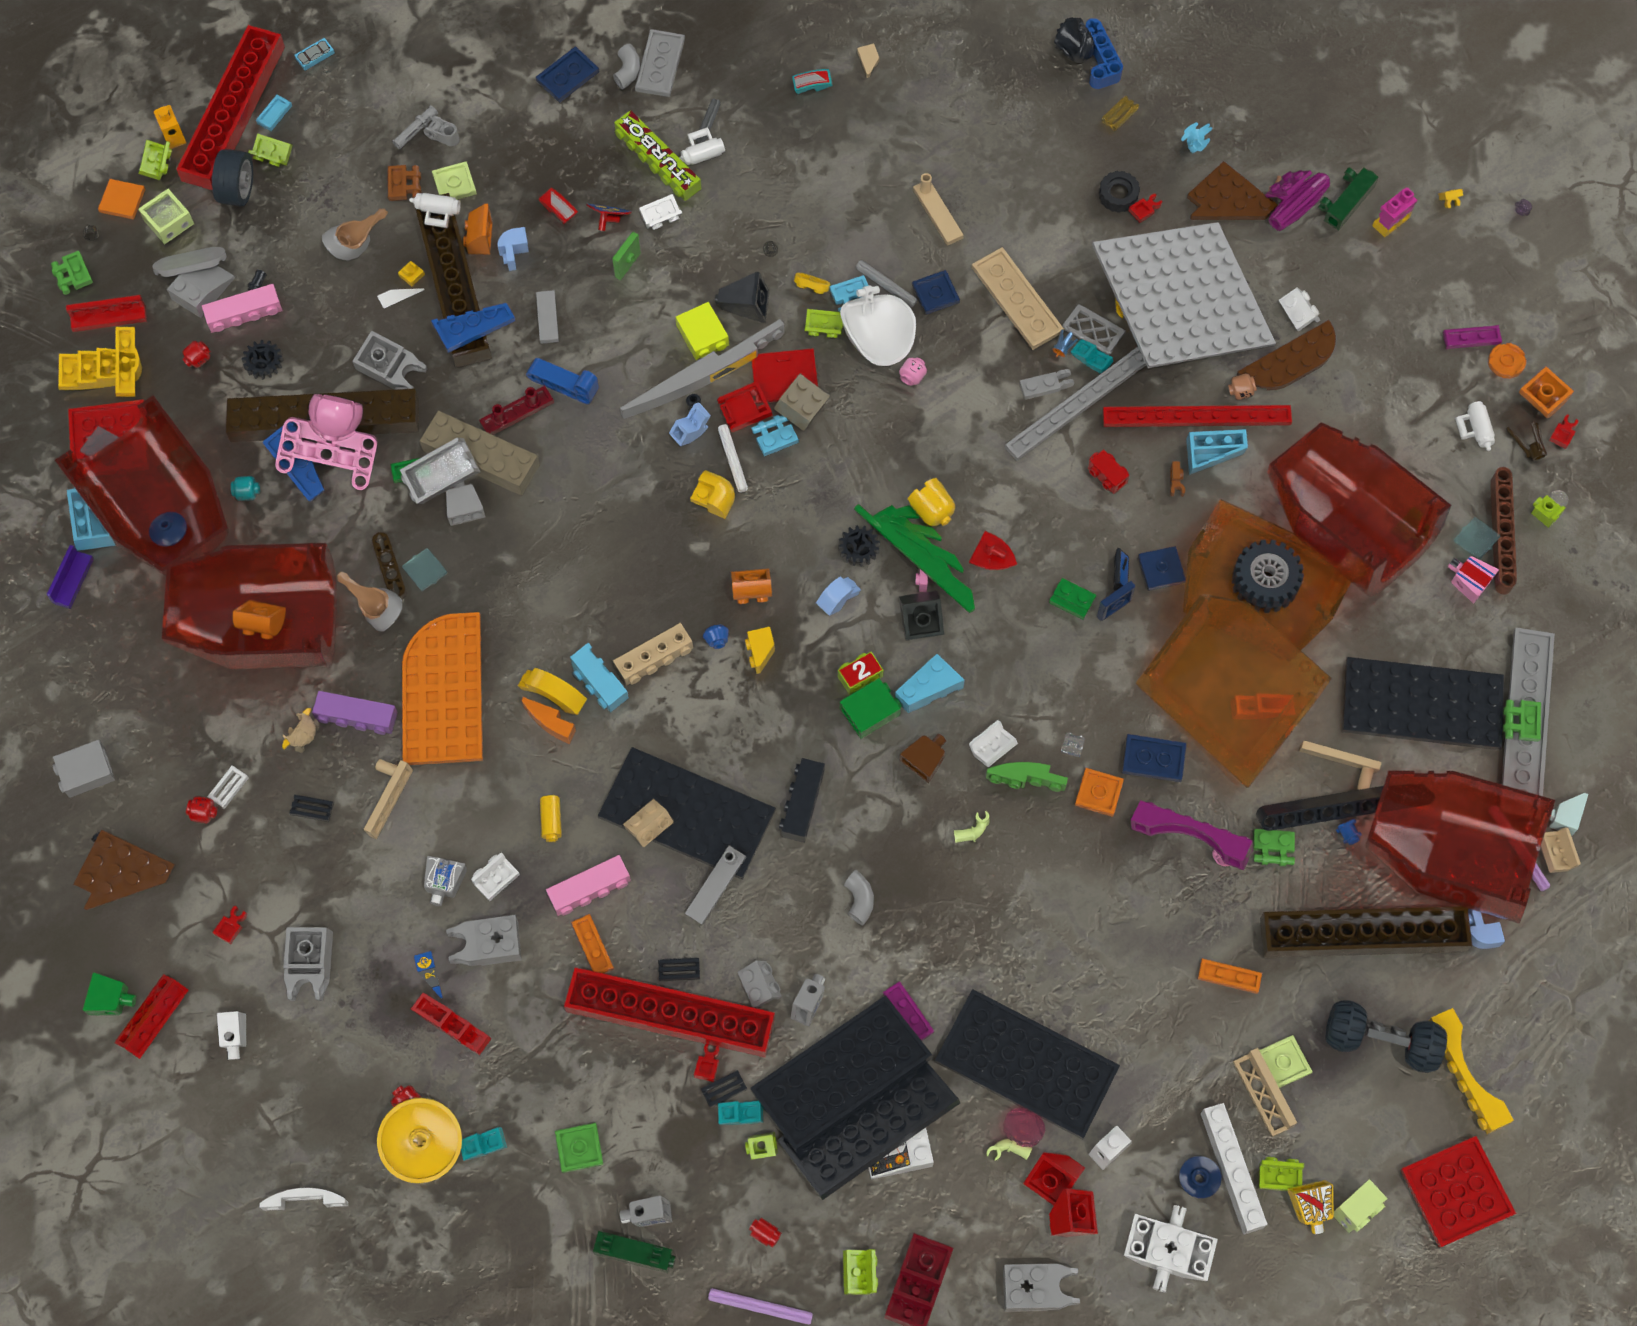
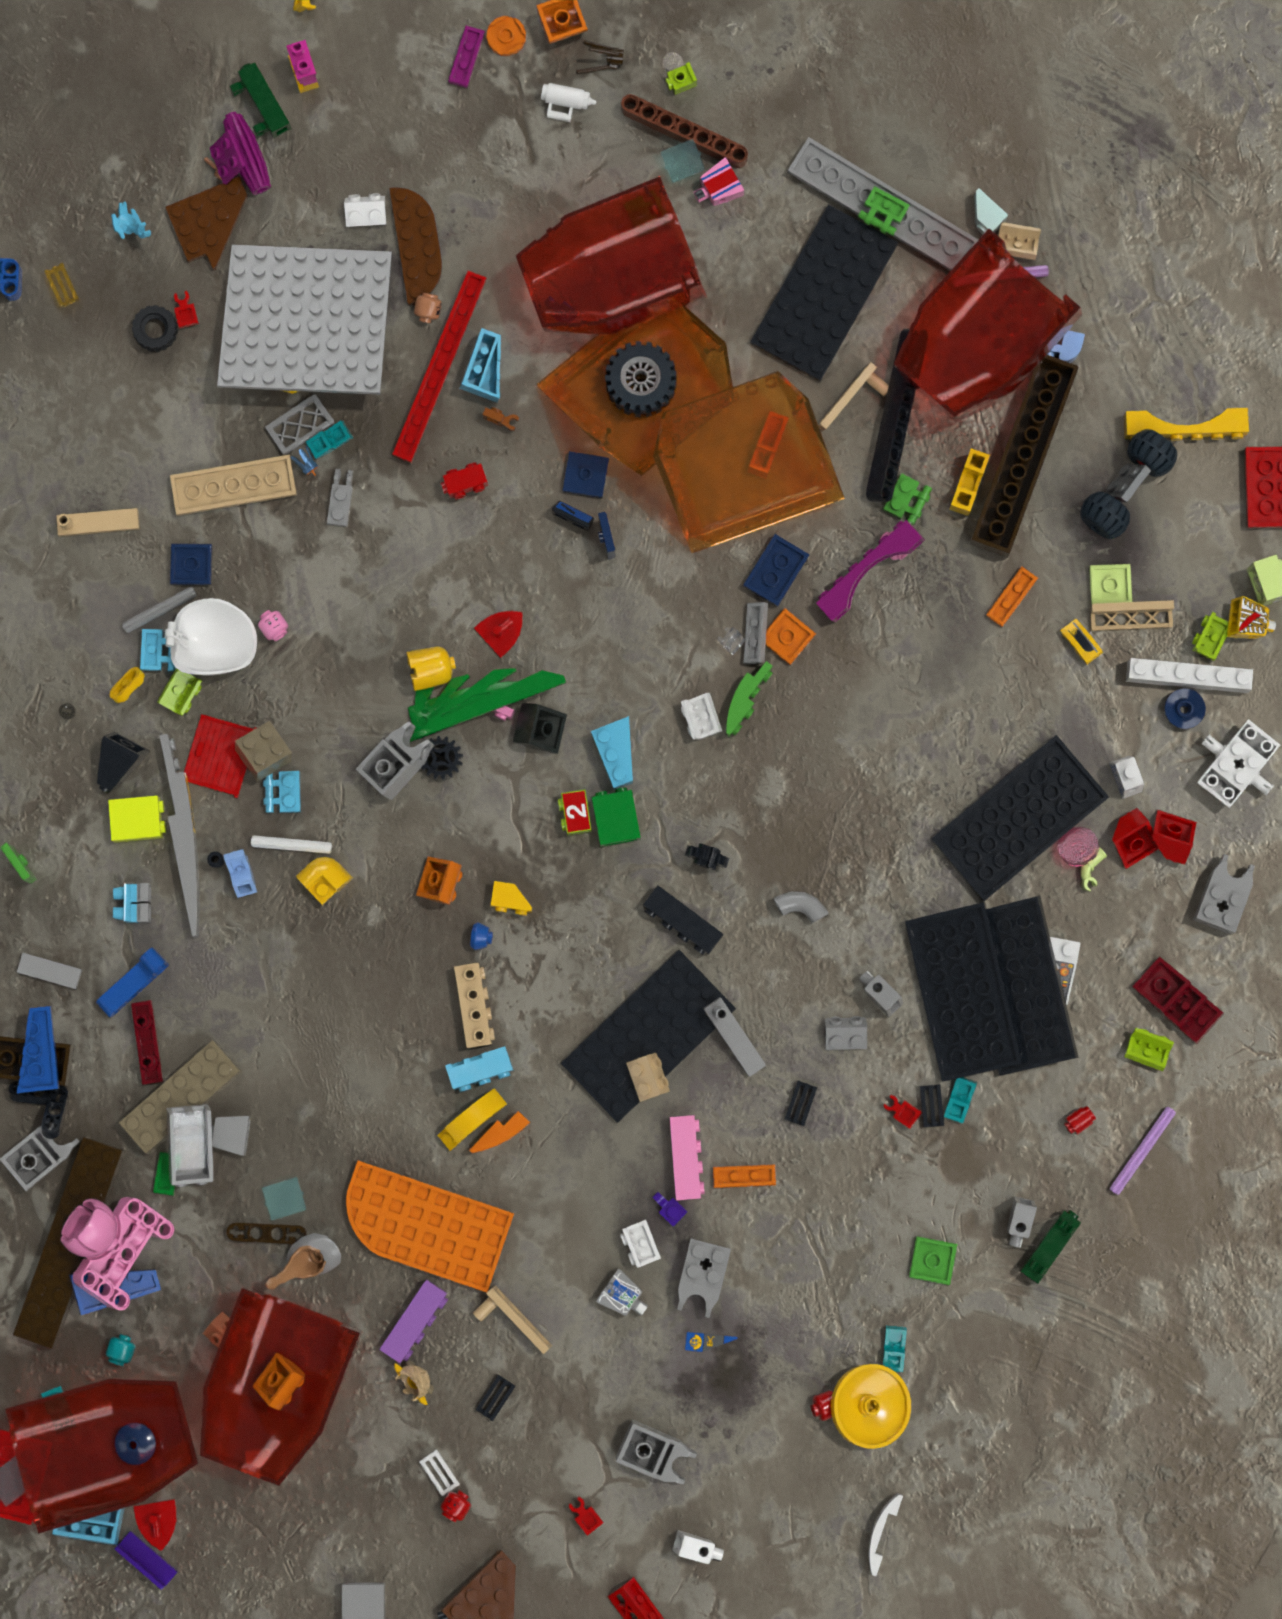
camera: 65 degrees left, 15 degrees up
red slope [411,993,492,1056] -> none
yellow brick [540,795,562,842] -> none
red brick [564,967,775,1058] -> none
red container [717,381,773,432] -> none
lime brick [745,1132,778,1160] -> none
light blue brick [816,576,861,616] -> none
magenta tile [883,981,935,1041] -> none
reddish brown torso [900,734,946,784] -> none
yellowish green piece [954,811,990,843] -> none
light grey plate [1005,347,1146,461] -> none
green plate [1049,578,1096,620] -> none
blue brick [1336,819,1362,845] -> none
red plate [1549,414,1579,449] -> none
none -> black beam [9,1081,69,1139]
none -> hips [113,883,151,923]
none -> red shield [133,1499,177,1551]
none -> light grey brick [356,722,434,800]
none -> dark purple plate [652,1192,687,1227]
none -> black gear [685,843,730,870]
none -> light grey tile [744,602,768,664]
none -> yellow arch [949,448,990,516]
none -> yellow slope [1060,619,1103,665]

